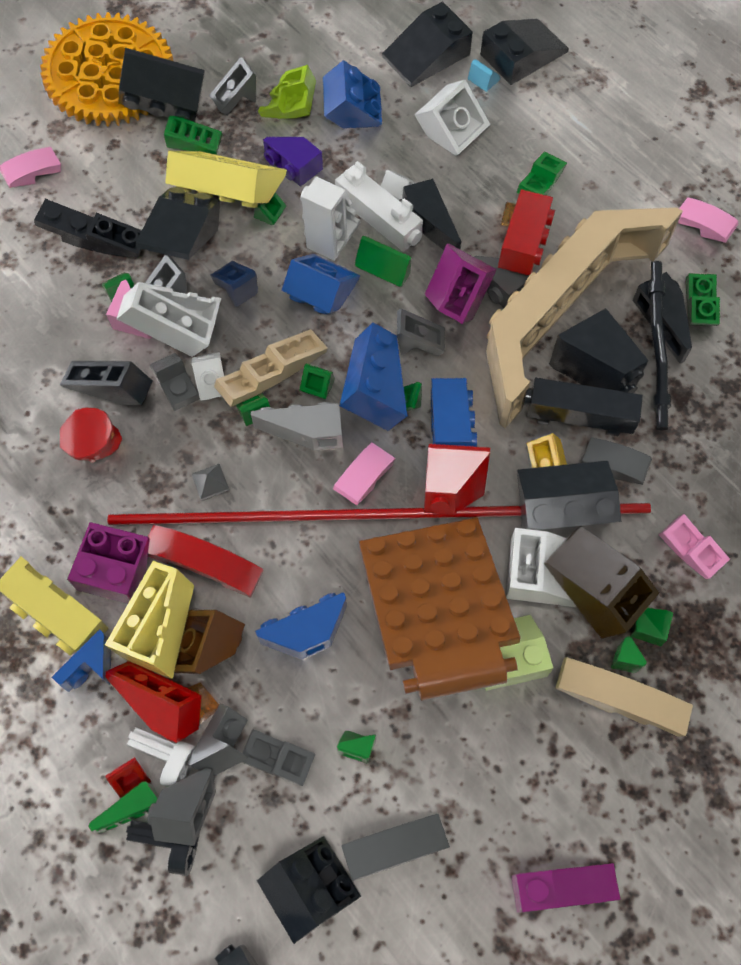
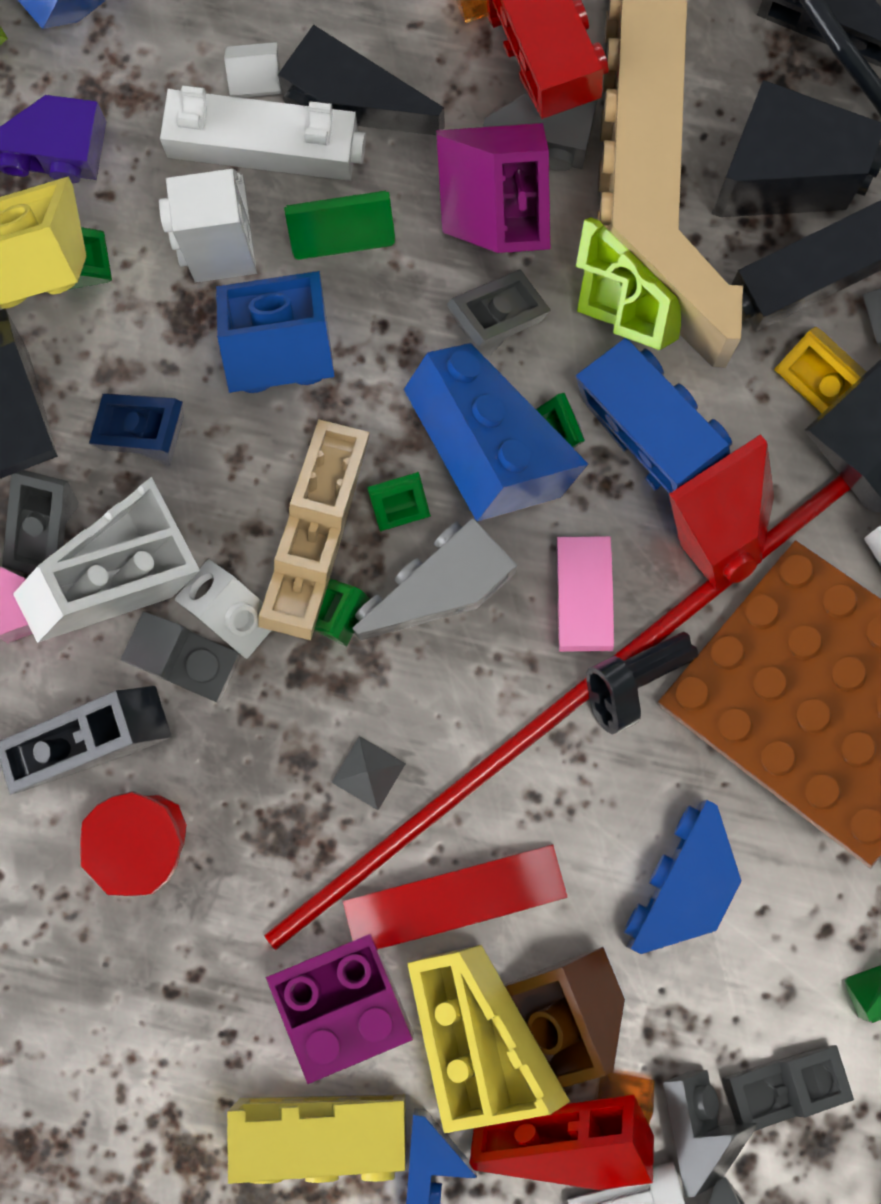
camera: 35 degrees left, 15 degrees up
none -> lime slope [576,217,681,350]
none -> black piece [586,631,698,735]

